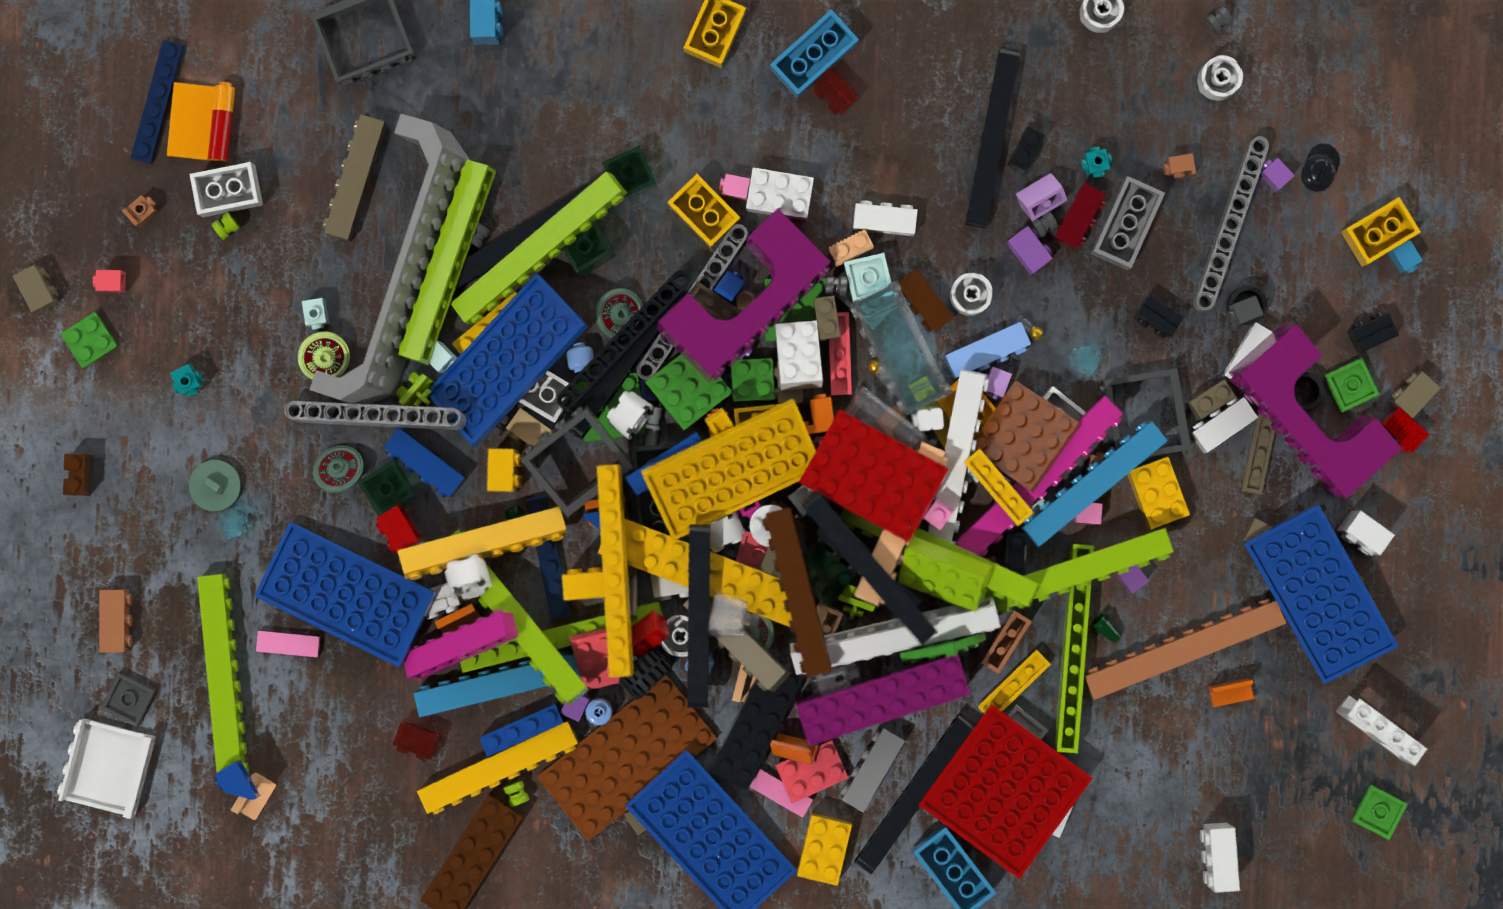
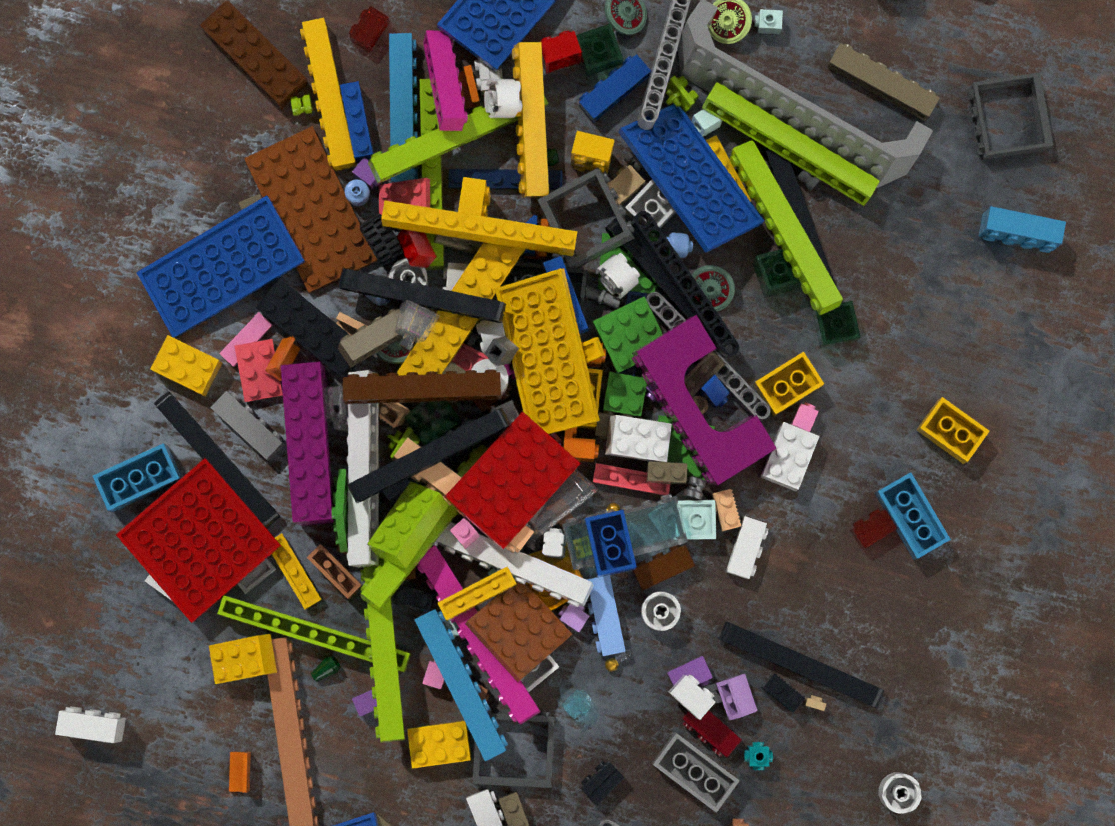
camera: 100 degrees right, 5 degrees down
none -> yellow brick [209,634,277,684]
none -> dark grey brick [484,336,519,366]
none -> blue brick [585,510,637,578]
none -> white brick [668,674,715,720]
none -> tan plate [803,695,826,711]

